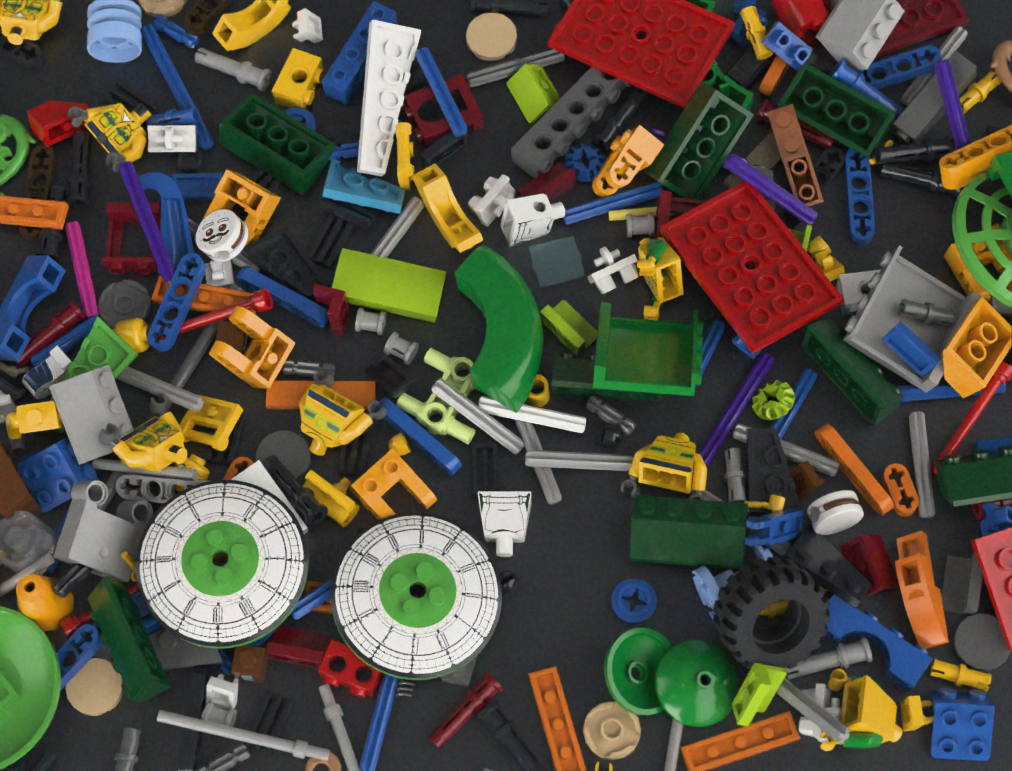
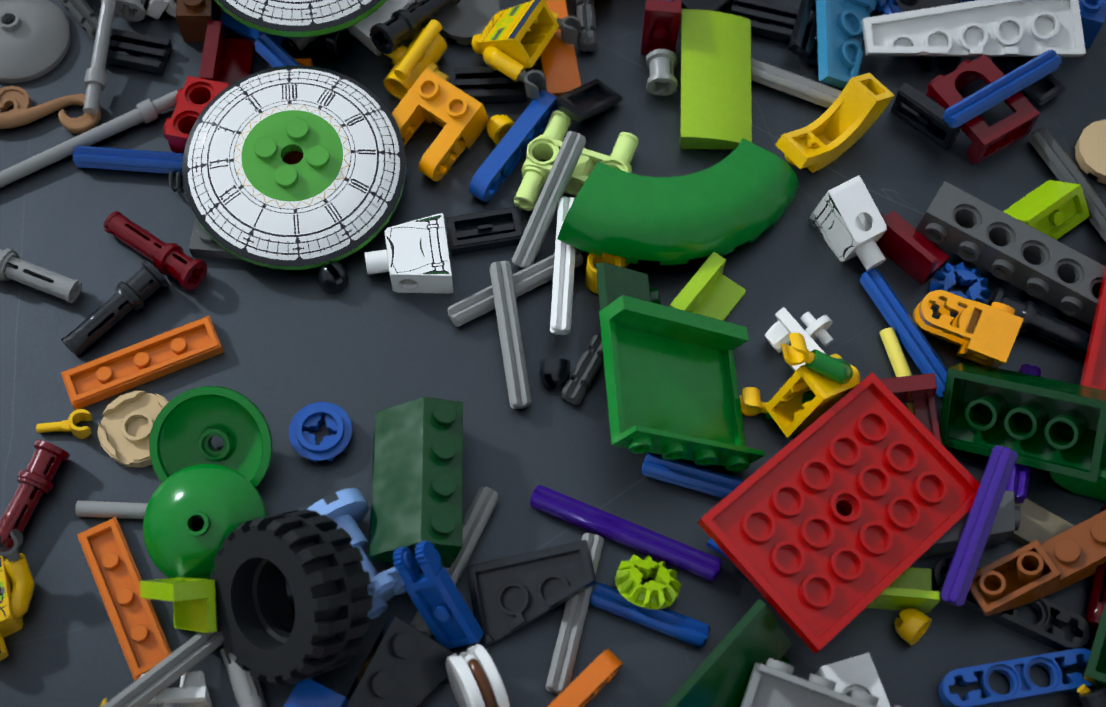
camera: 75 degrees right, 5 degrees down
light grey bush [384,332,419,365] -> none
yellow plate [396,122,415,191] -> none
white hips [468,174,516,227] -> none
clear light blue piece [529,236,585,288] -> none
yellow torso [621,432,707,500] -> none
light grey bush [626,212,655,238] -> none
light grey pin [724,448,747,503] -> none
yellow hand [744,494,785,512] -> none
reddish brown tile [790,461,825,500] -> none
yellow tile [814,250,845,282] -> none

